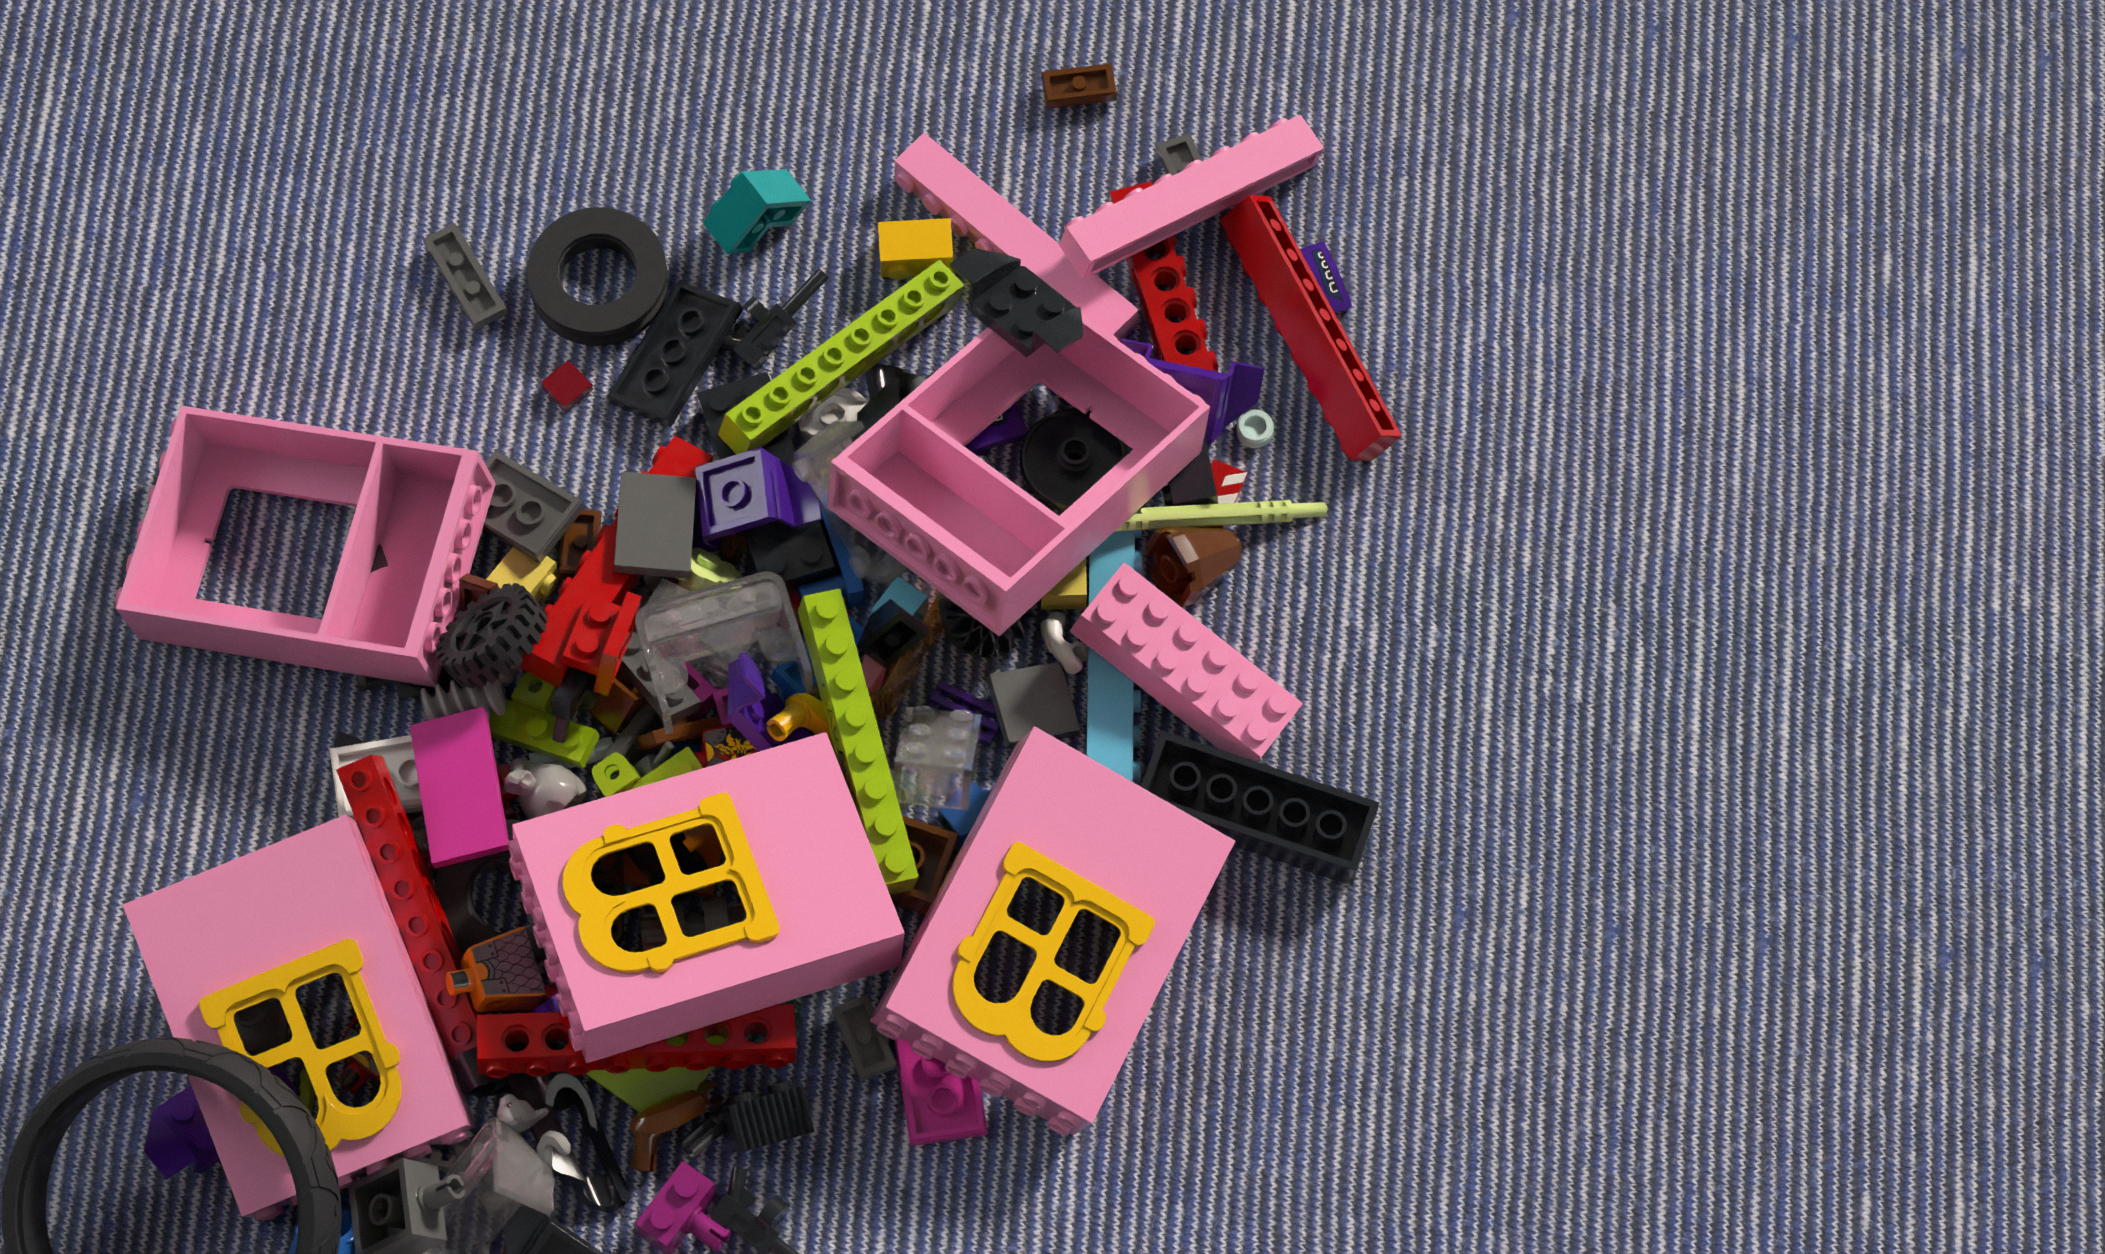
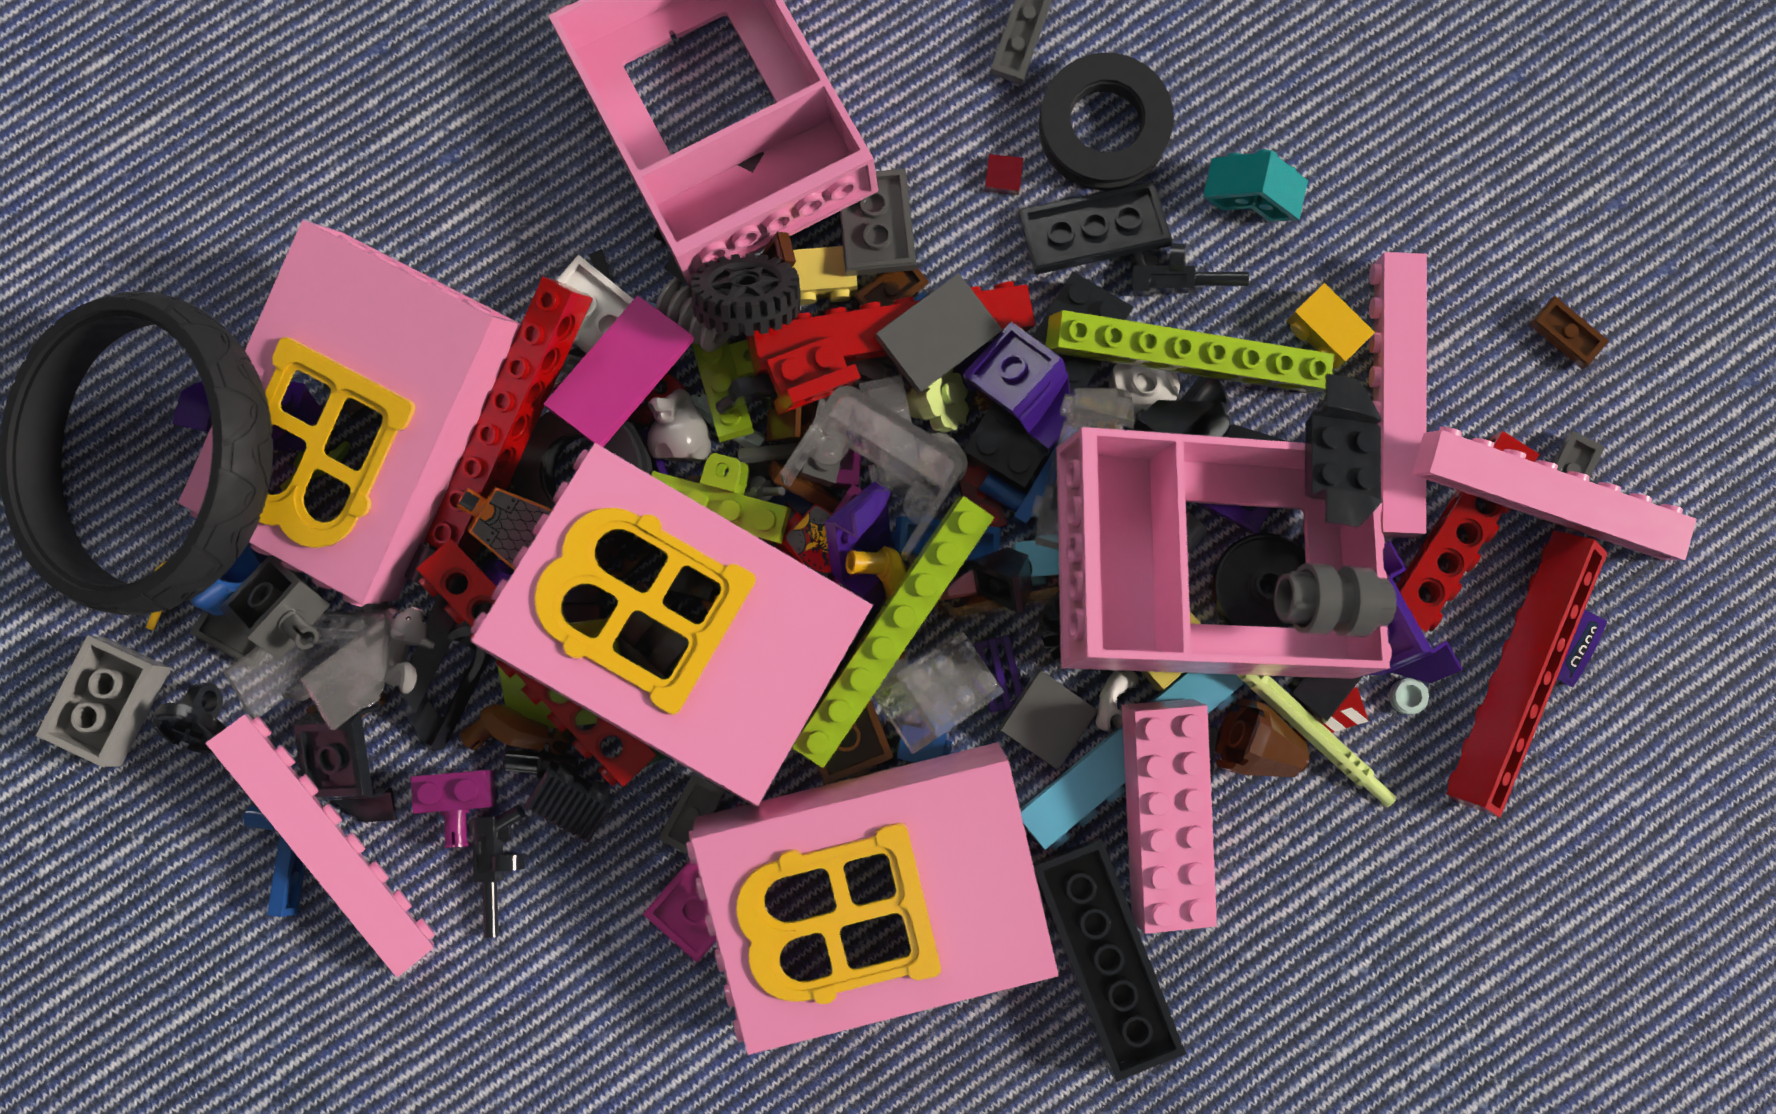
camera: 50 degrees right, 15 degrees up
none -> dark grey piece [1274,563,1396,637]

